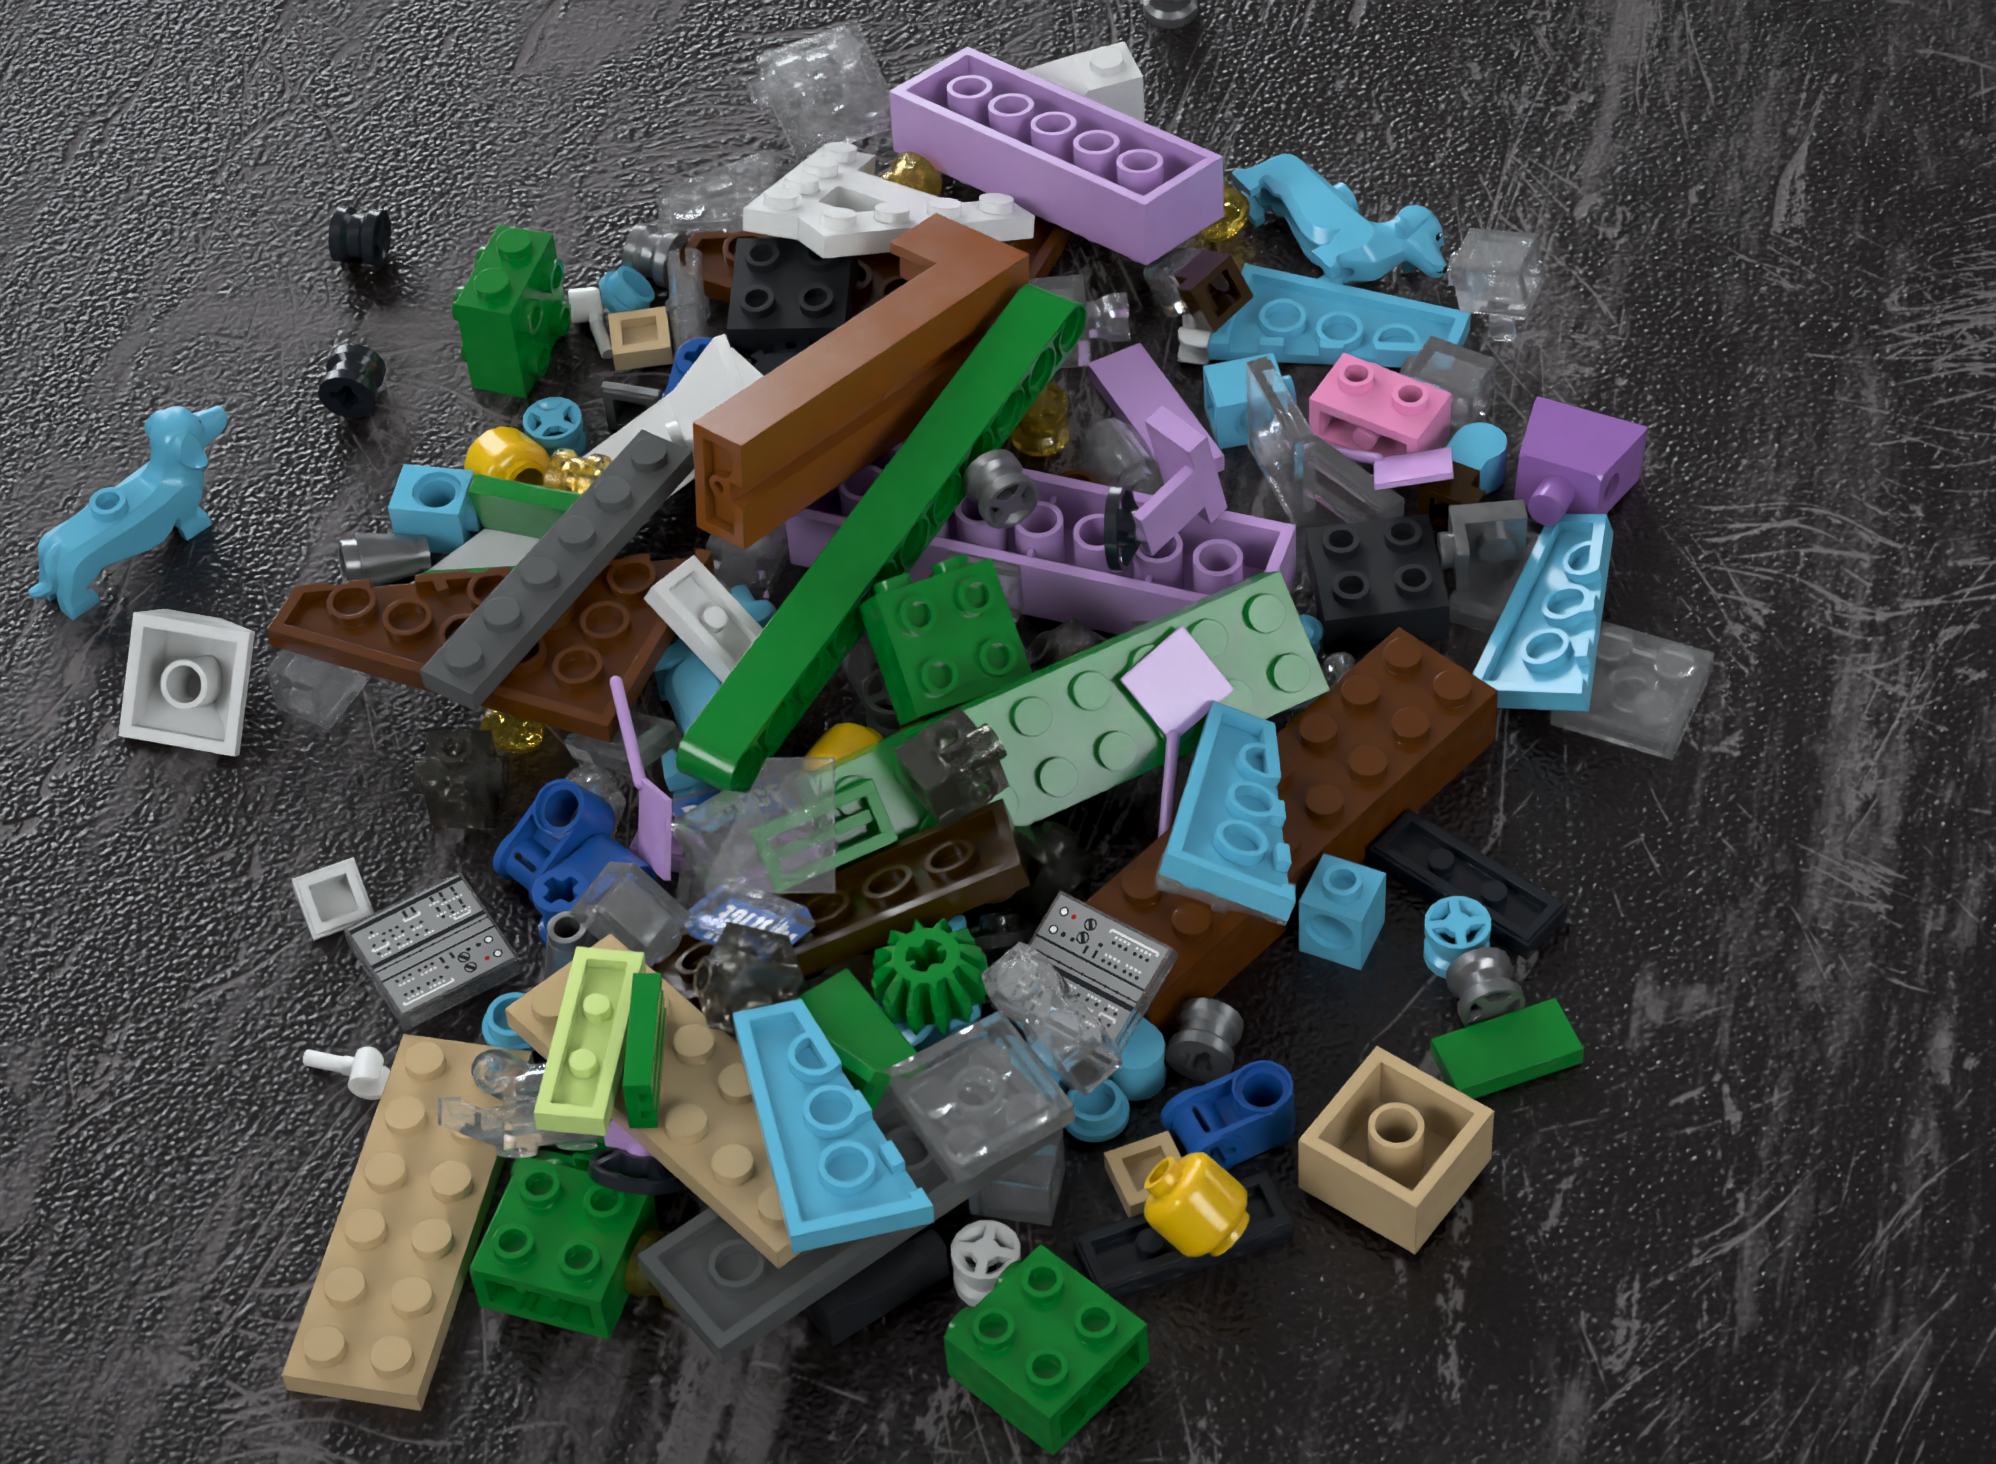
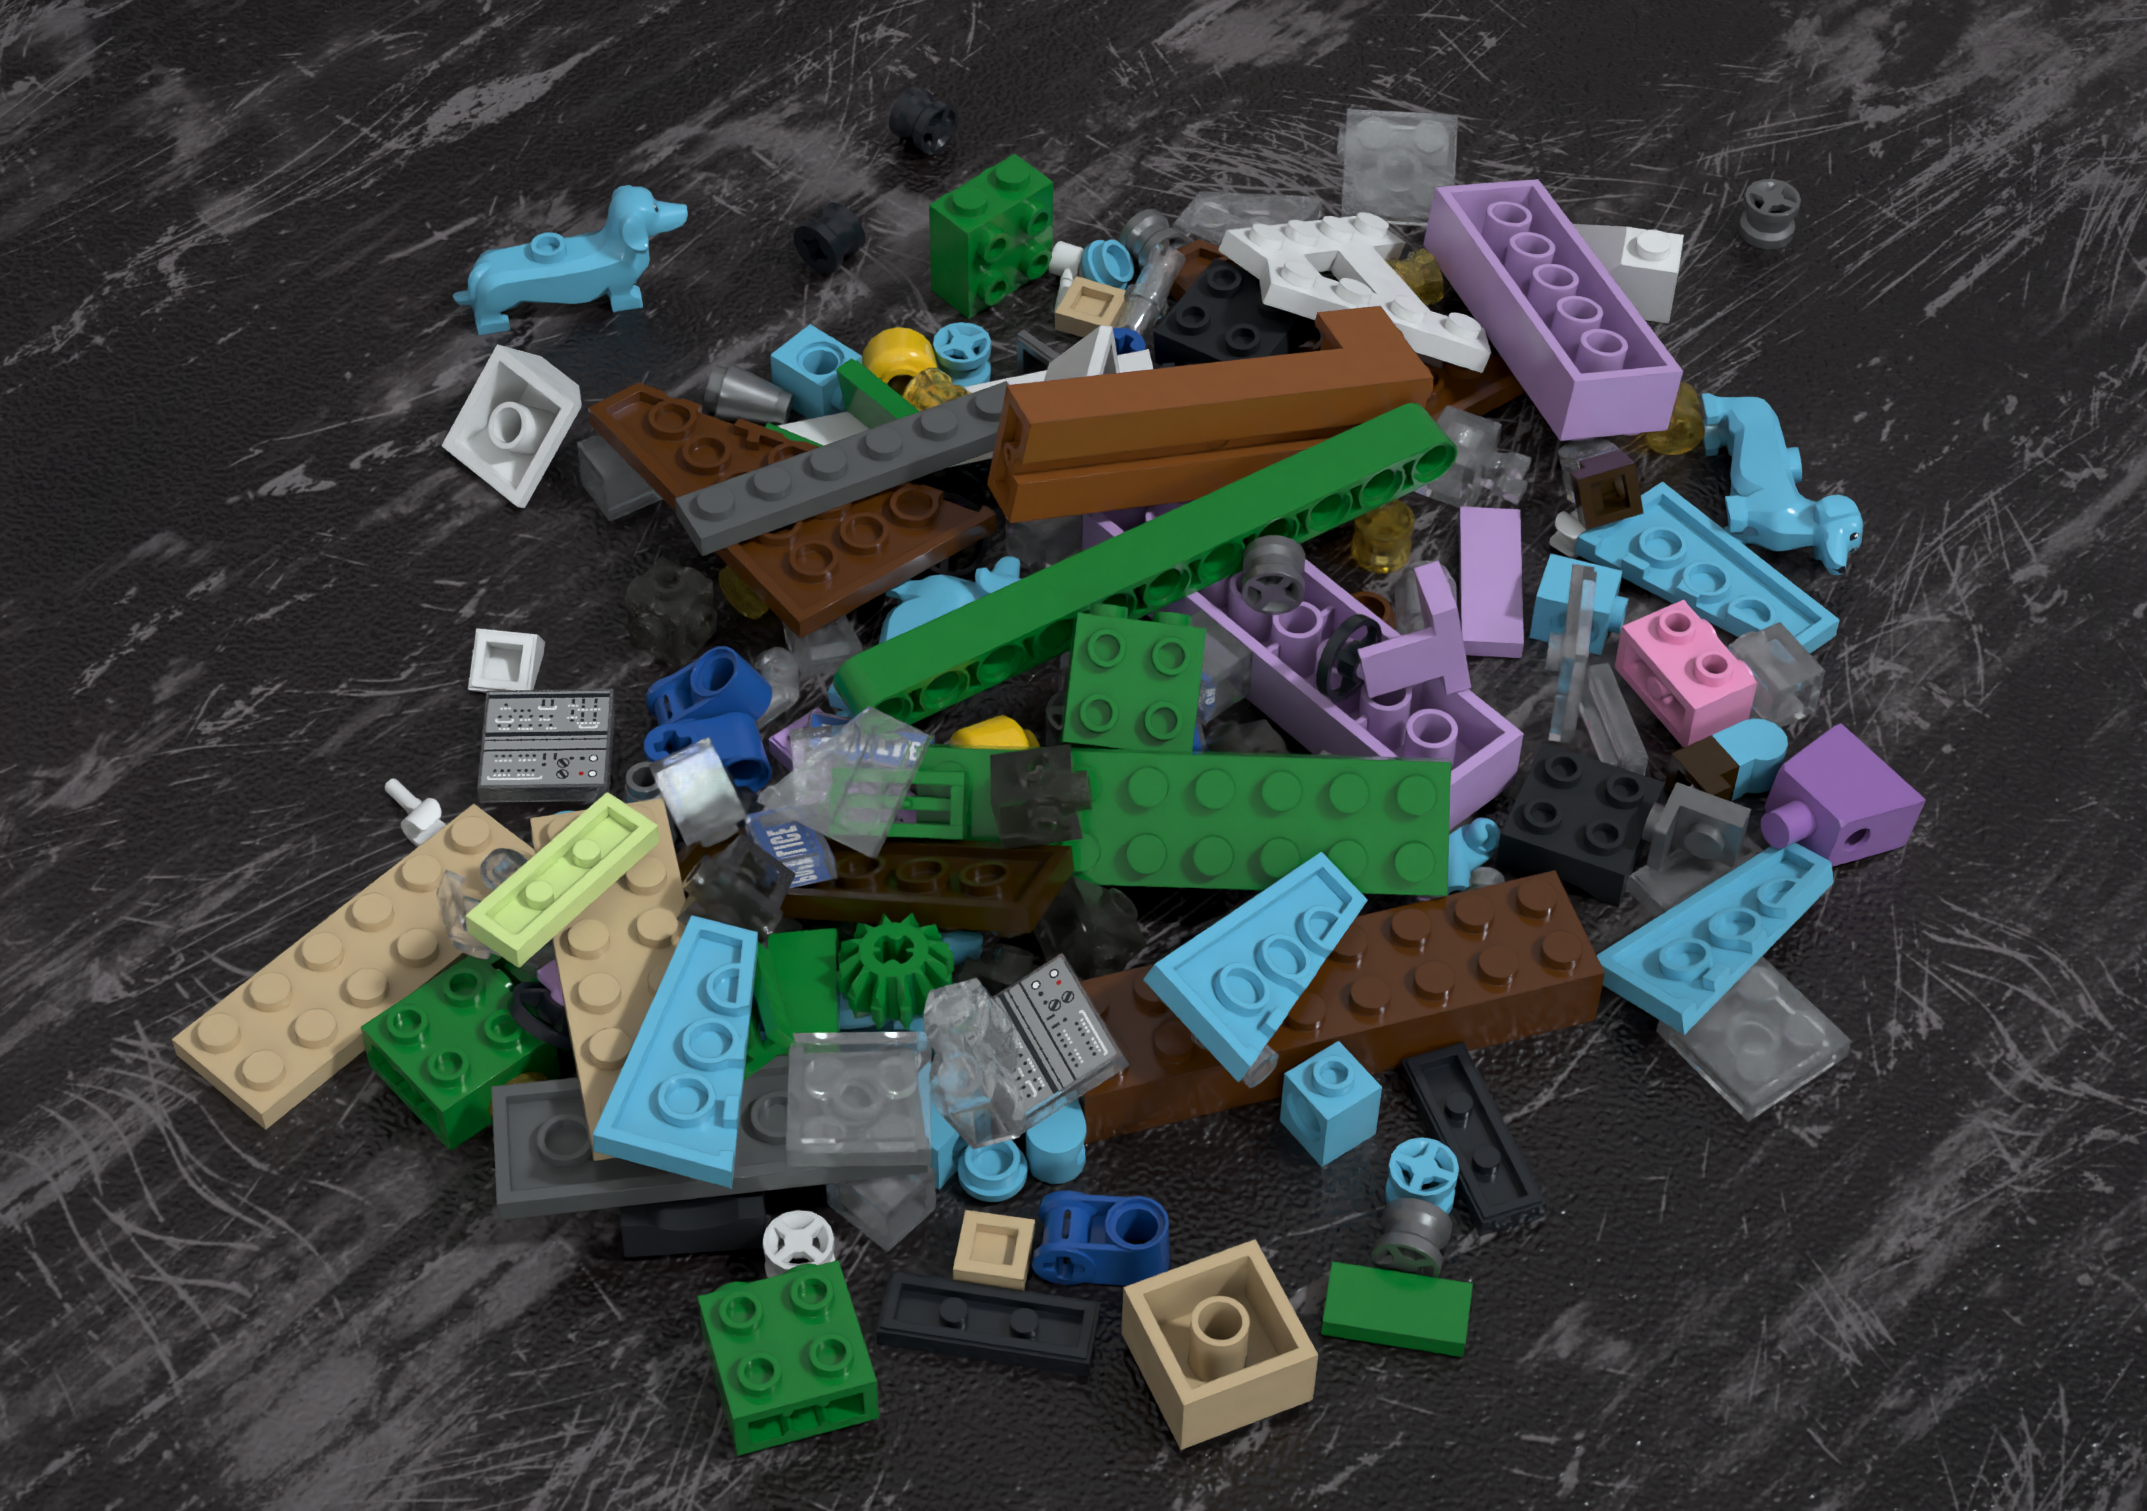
camera: 25 degrees right, 0 degrees up
lavender piece [610,676,672,881] -> none
green tile [623,973,667,1128] -> none
white plate [644,555,763,683] -> none
lavender piece [1119,626,1234,838] -> none
yellow head [1144,1152,1250,1257] -> none
flat silver wheel [1166,998,1244,1082] -> none
lavender piece [1296,440,1454,490] -> none
clear brick [1447,228,1546,342] -> none

